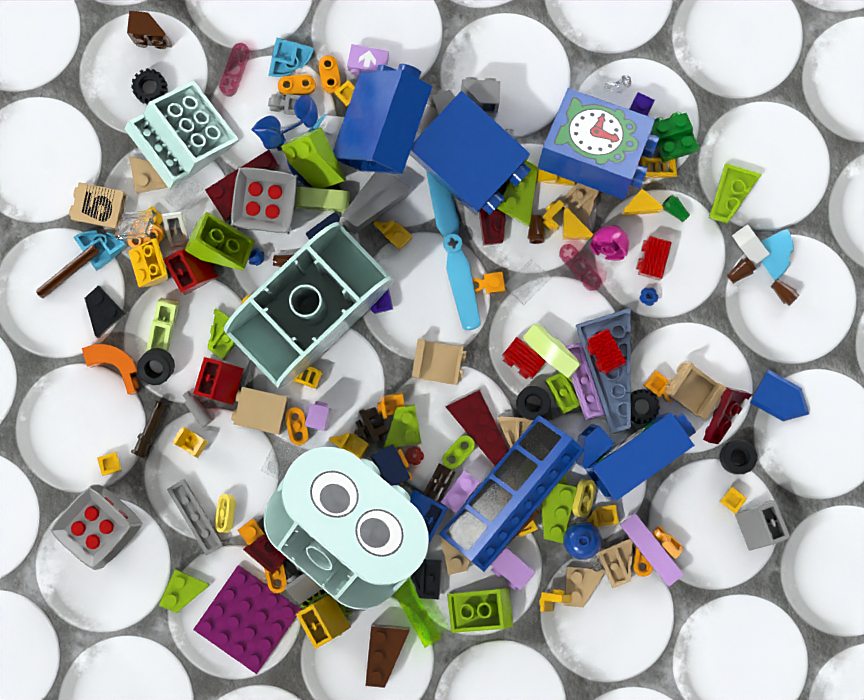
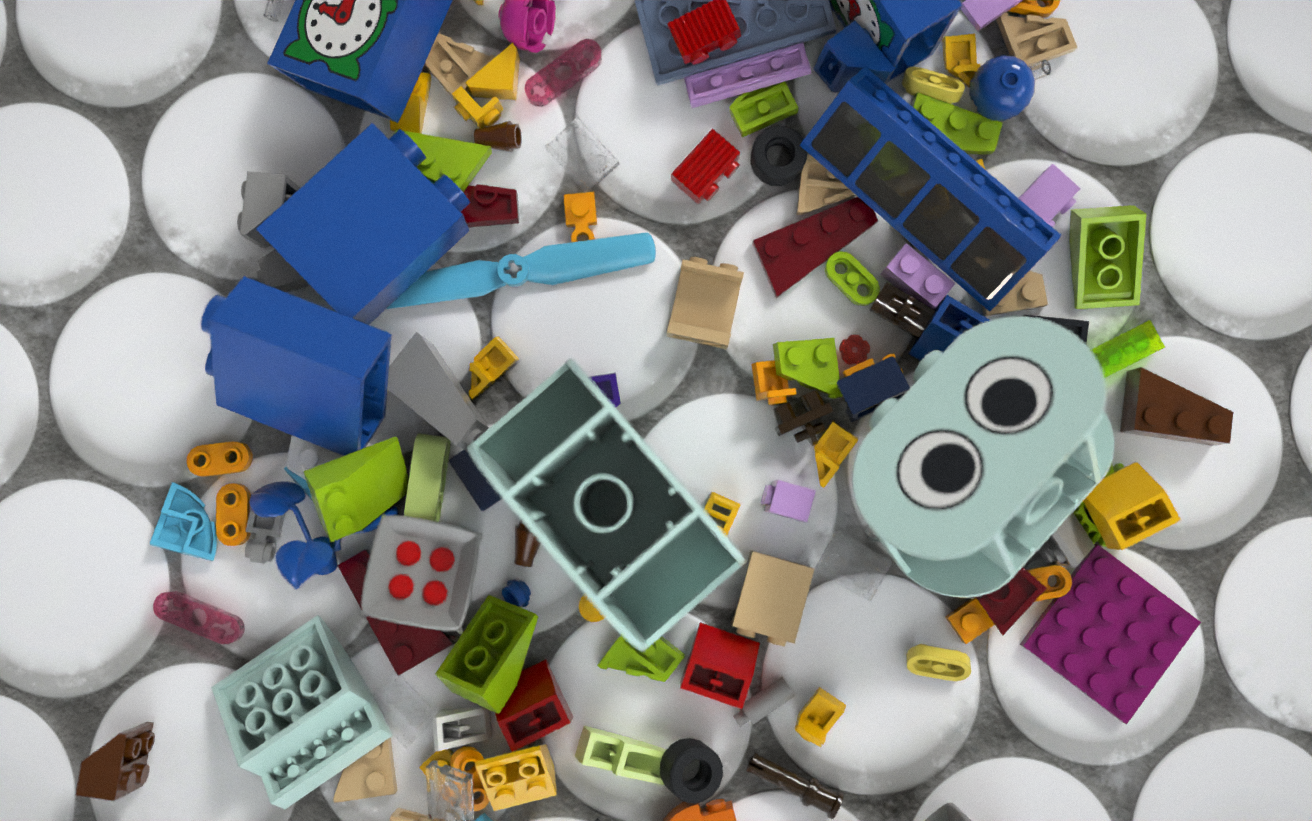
camera: 80 degrees left, 0 degrees up
black tyre [131,68,168,105] -> none
lime wing [159,569,210,613] -> none
light grey plate [167,479,224,556] -> none
light orange plate [285,407,309,445] -> none
yellow plate [334,80,355,107] -> none
lavender brick [347,44,389,76] -> none
yellowish green slope [523,324,581,378] -> none
yellow bracket [539,589,571,612] -> none
tan wing [564,566,605,607] -> none

